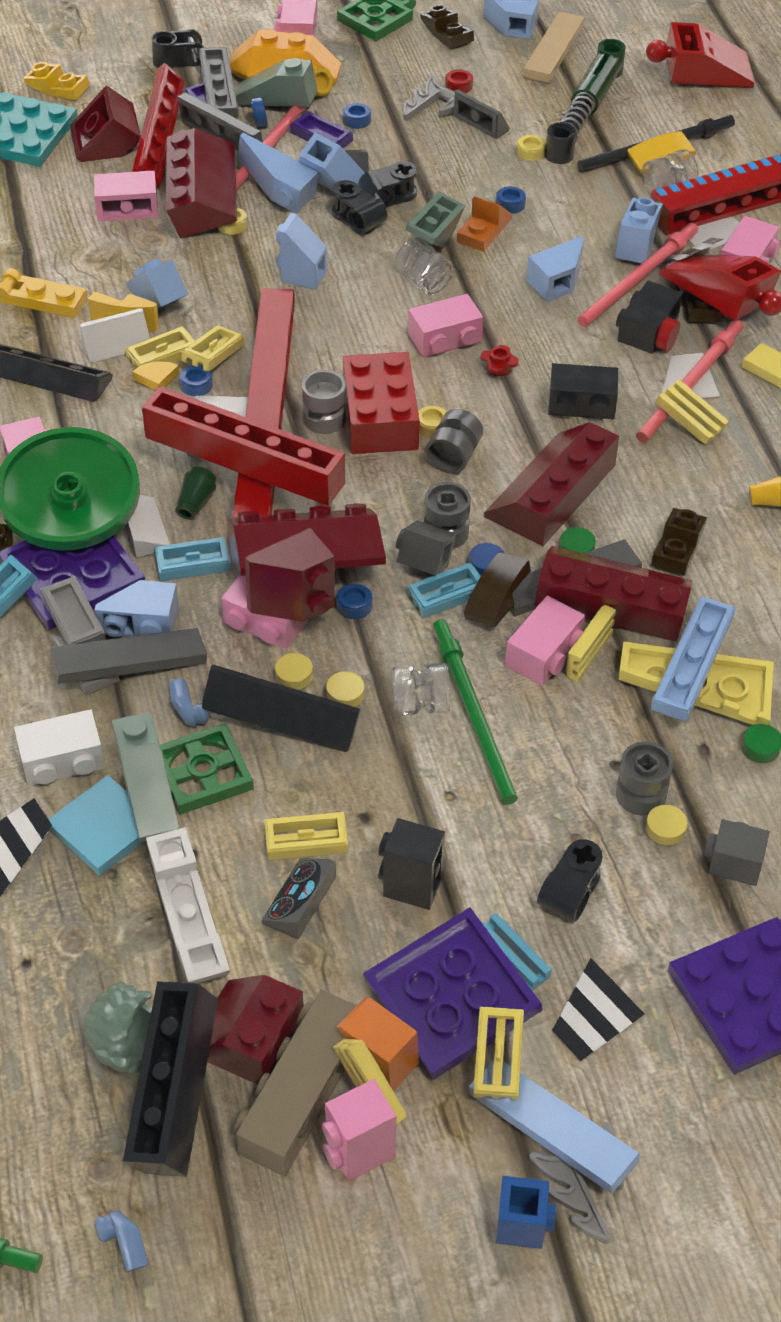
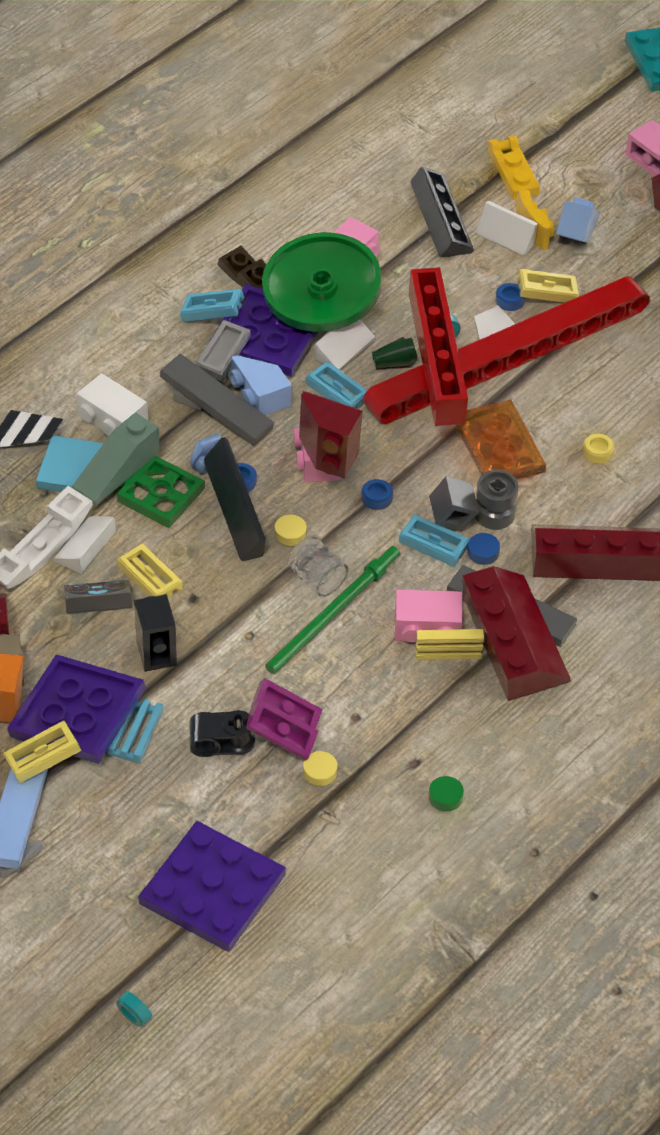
camera: 55 degrees right, 0 degrees up
light yellow tile [125,326,195,368] -> none
yellow tile [132,362,179,390] -> none
dark red slope [228,503,386,576] -> none
light yellow tile [275,653,313,690] -> none
light grey wheel [302,370,346,434] -> none
red brick [343,352,420,454] -> none
dark grey wheel [425,409,483,473] -> none
dark brown slope [464,552,531,627] -> none
sticker [552,958,645,1061] -> none
green tile [559,527,596,553] -> none
dark grey wheel [616,741,673,816] -> none
light yellow wing [618,641,774,725] -> none
light blue tile [650,596,736,722] -> none
dark brown slope [651,508,707,576] -> none
dark grey brick [704,819,770,886] -> none
none -> white slope [54,516,116,574]
none -> magenta slope [247,678,323,761]
none -> clear orange plate [455,399,546,480]

